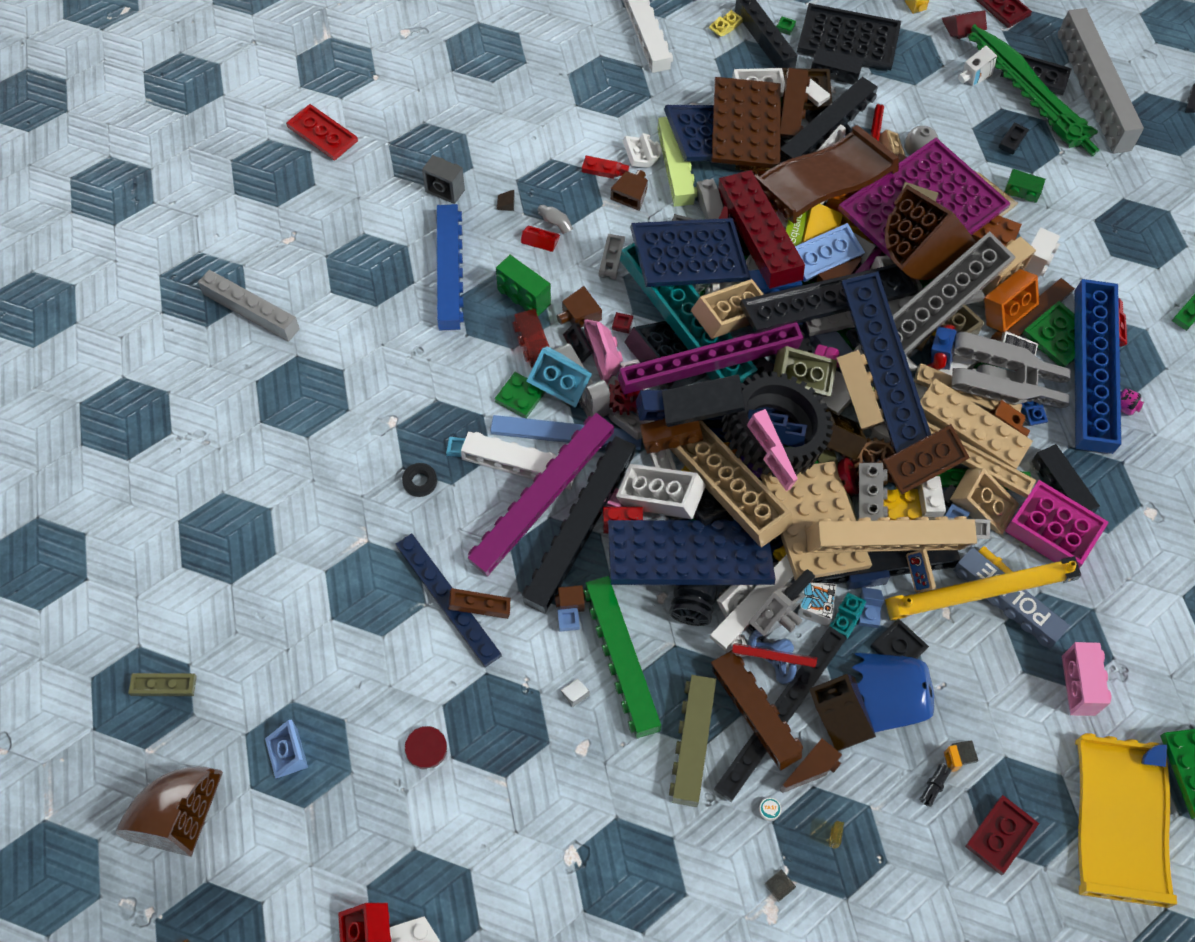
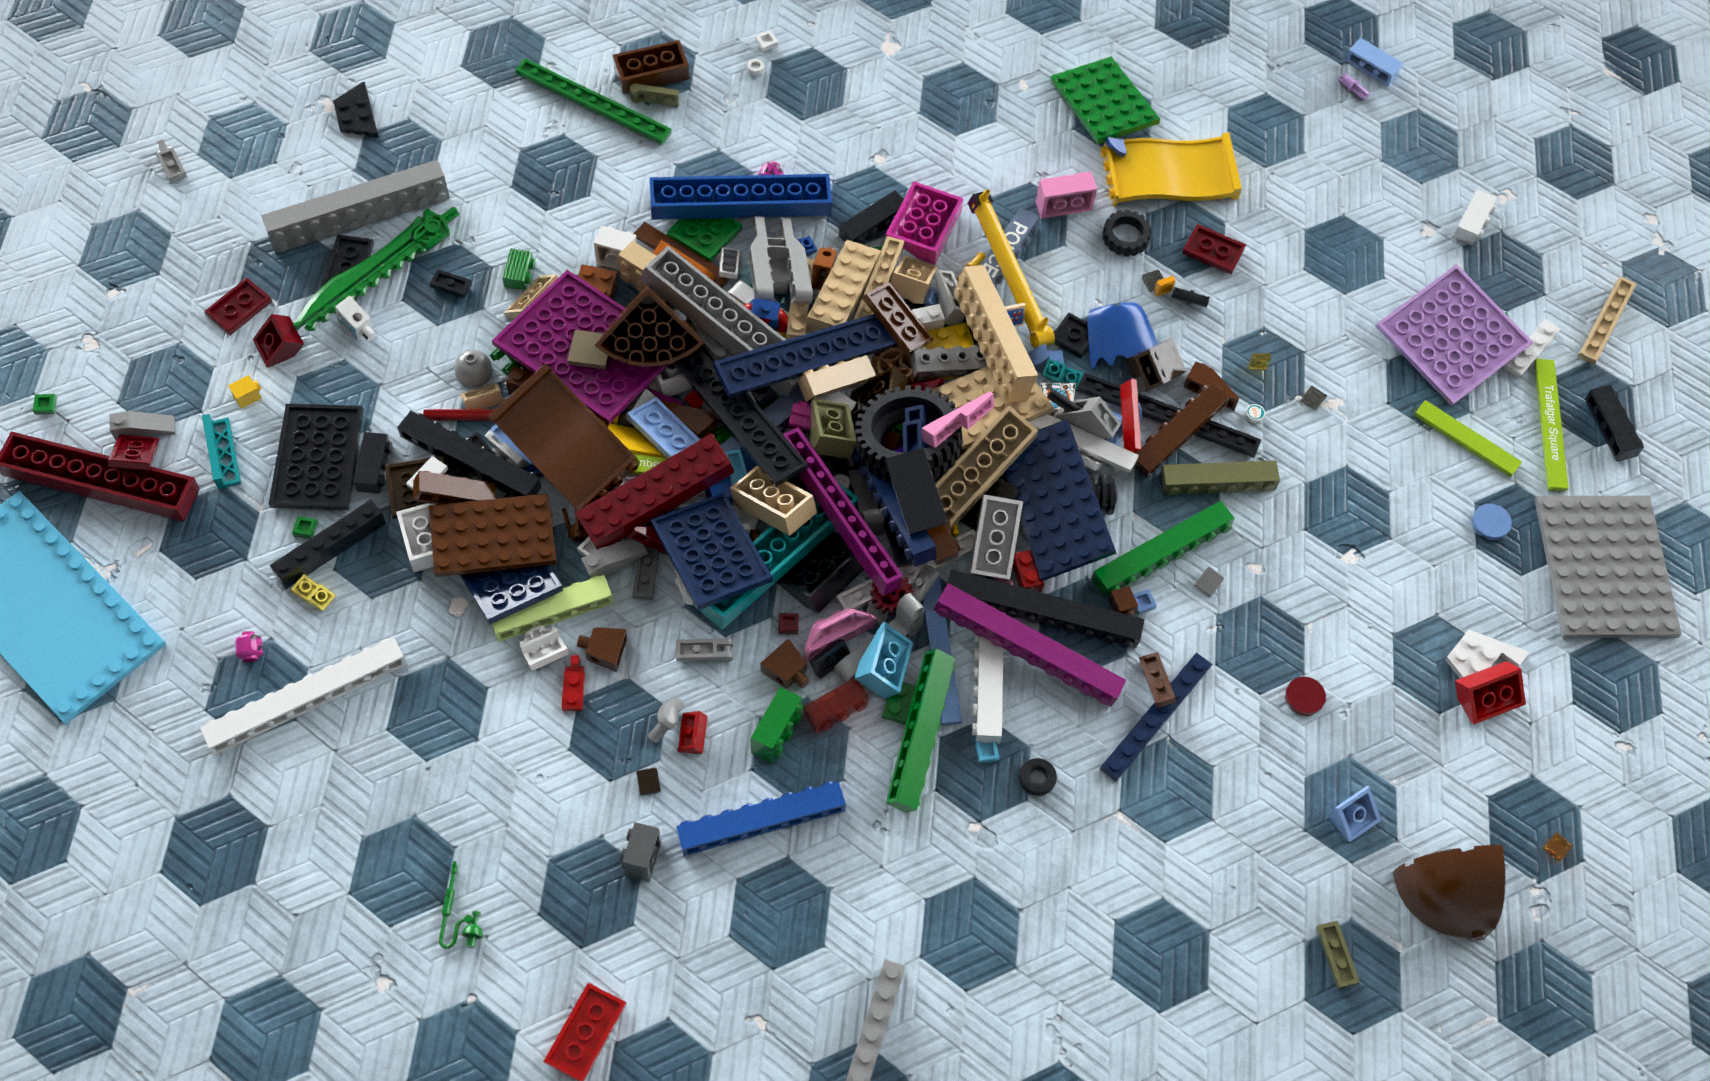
camera: 105 degrees left, 0 degrees up
none -> green piece [439,861,483,949]
none -> green brick [885,649,955,813]
none -> black tyre [1102,210,1152,256]

